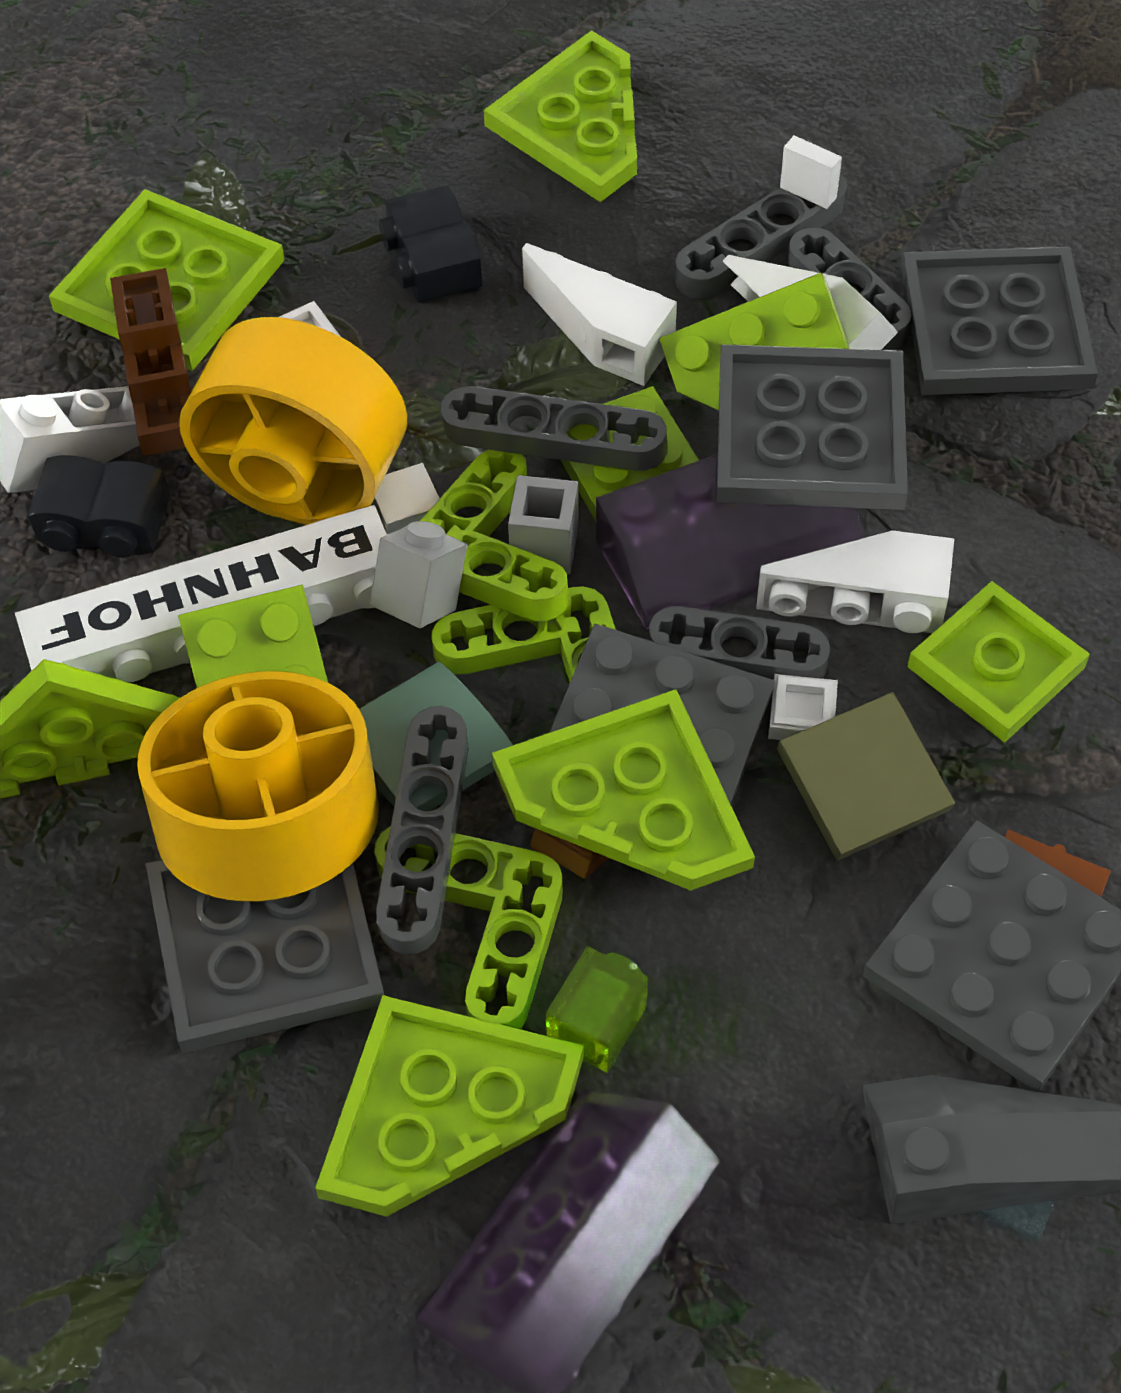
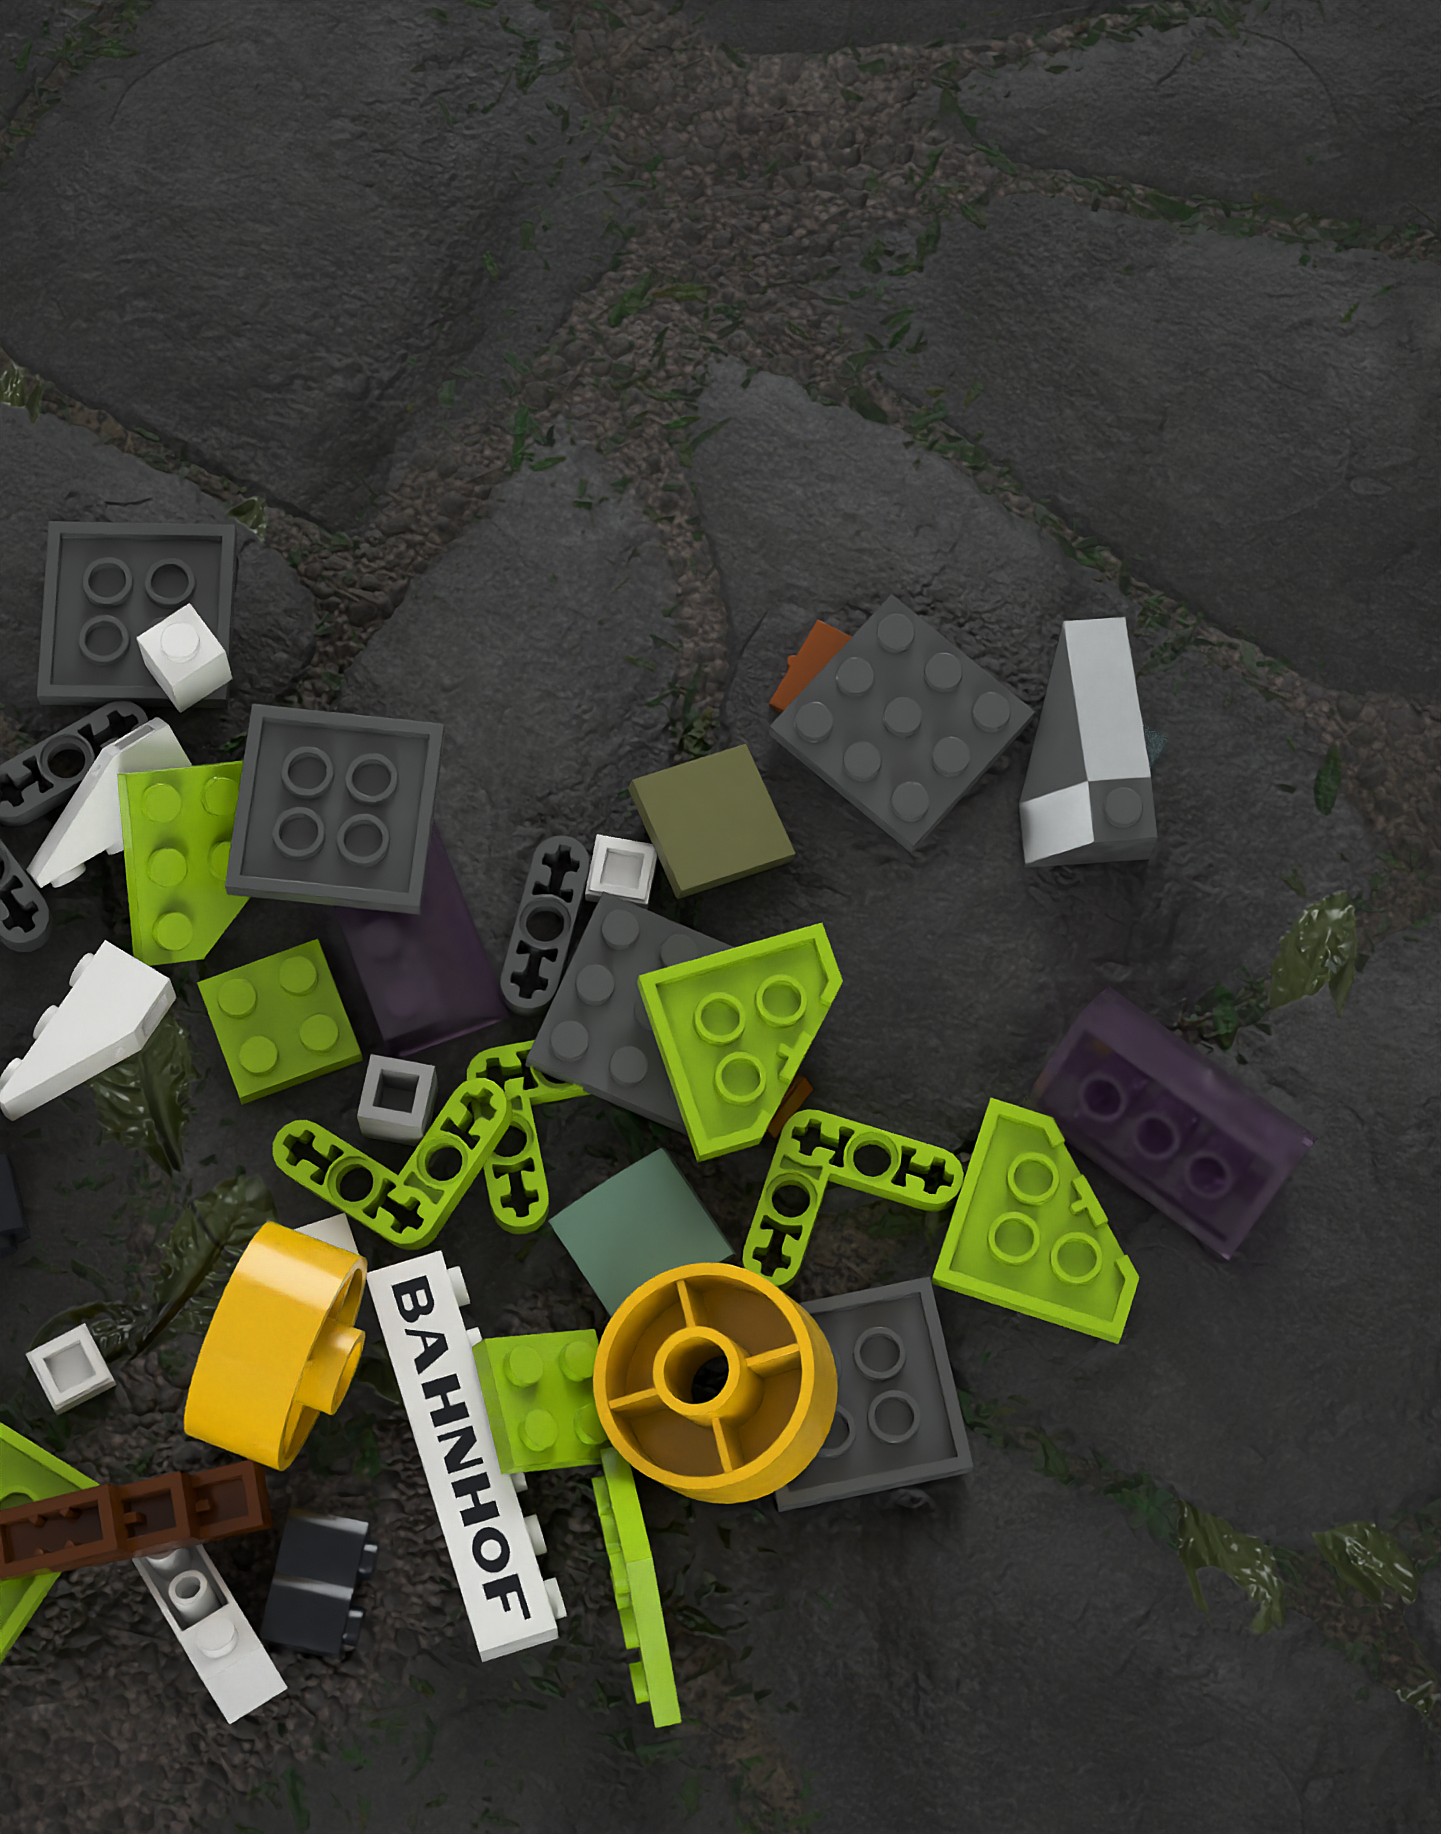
camera: 90 degrees left, 15 degrees up
light grey brick [370,521,467,628] -> none
dark grey beam [376,706,469,955] -> none
dark grey beam [440,386,668,471] -> none
clear neon green brick [546,946,648,1073] -> none
white slope [756,530,954,633] -> none
lime plate [907,581,1090,743] -> none
none -> white brick [137,603,233,713]

